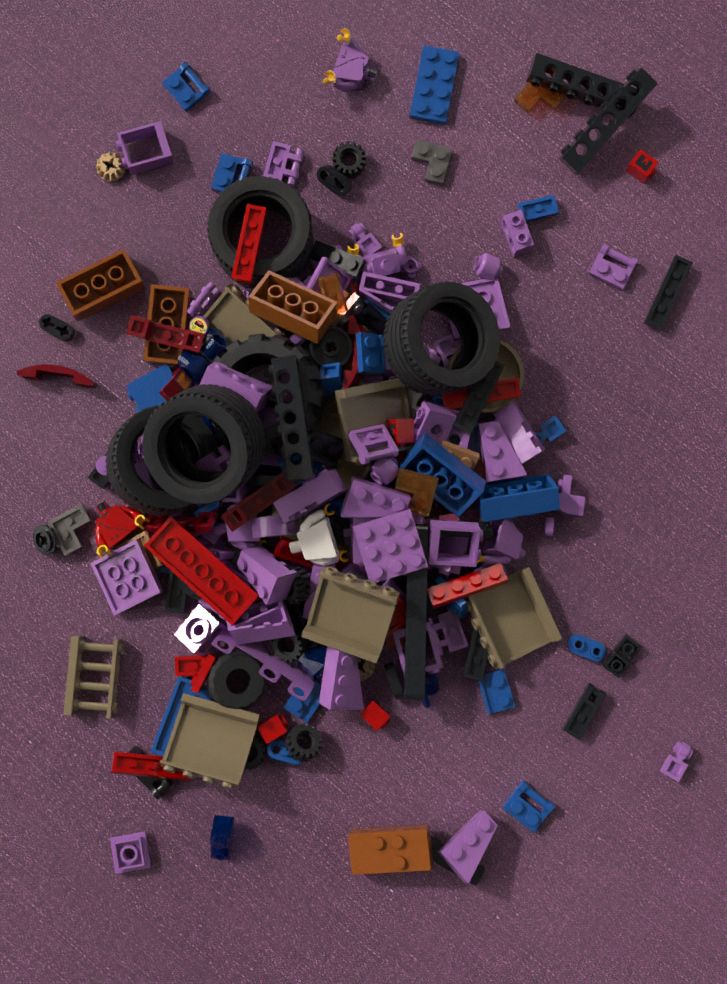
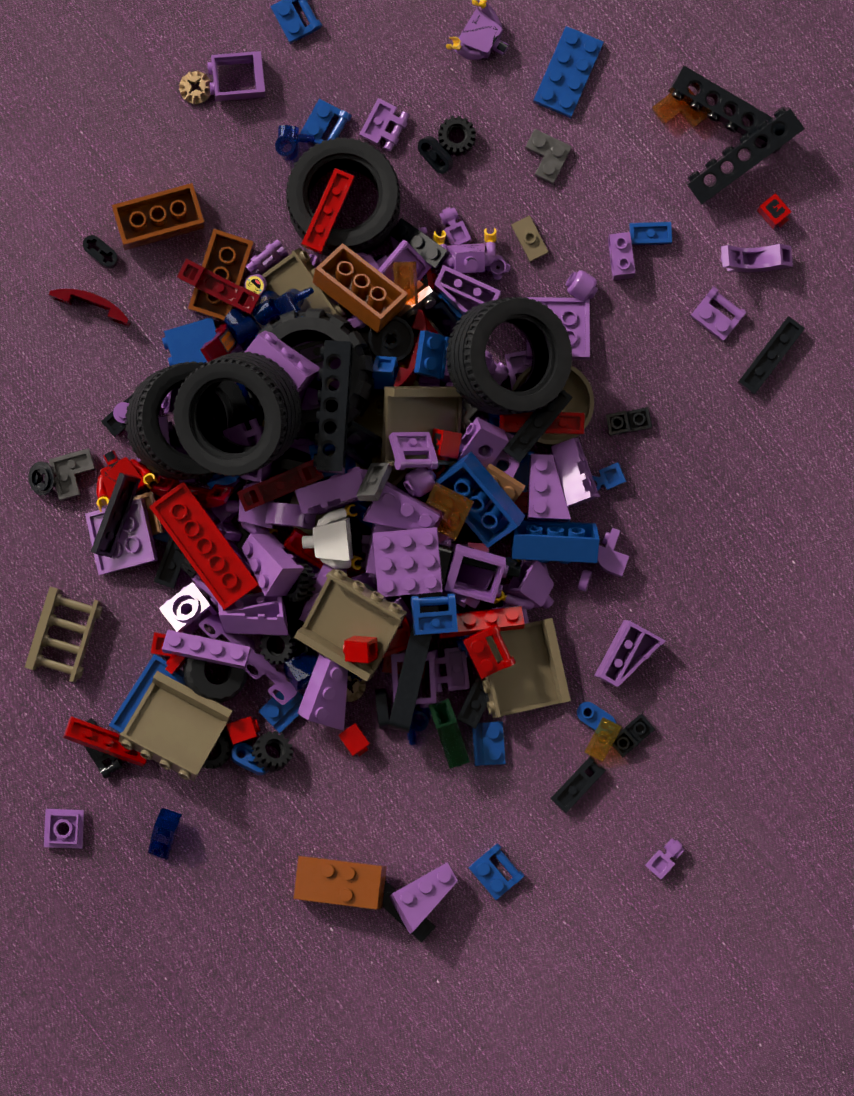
camera: 10 degrees right, 0 degrees up
none -> black plate [91,472,141,558]
none -> medium lavender plate [162,630,251,669]
none -> clear blue piece [273,287,314,315]
none -> clear blue piece [275,125,315,160]
none -> red brick [343,636,378,663]
none -> flat silver plate [356,463,393,501]
none -> blue plate [411,593,458,635]
none -> clear green brick [428,699,470,769]
none -> red plate [463,624,516,679]
none -> dark tan plate [511,215,548,262]
none -> clear yellow plate [584,717,622,761]
none -> medium lavender wedge [594,620,666,687]
none -> black slope [606,407,653,436]
none -> medium lavender arch [721,244,793,272]

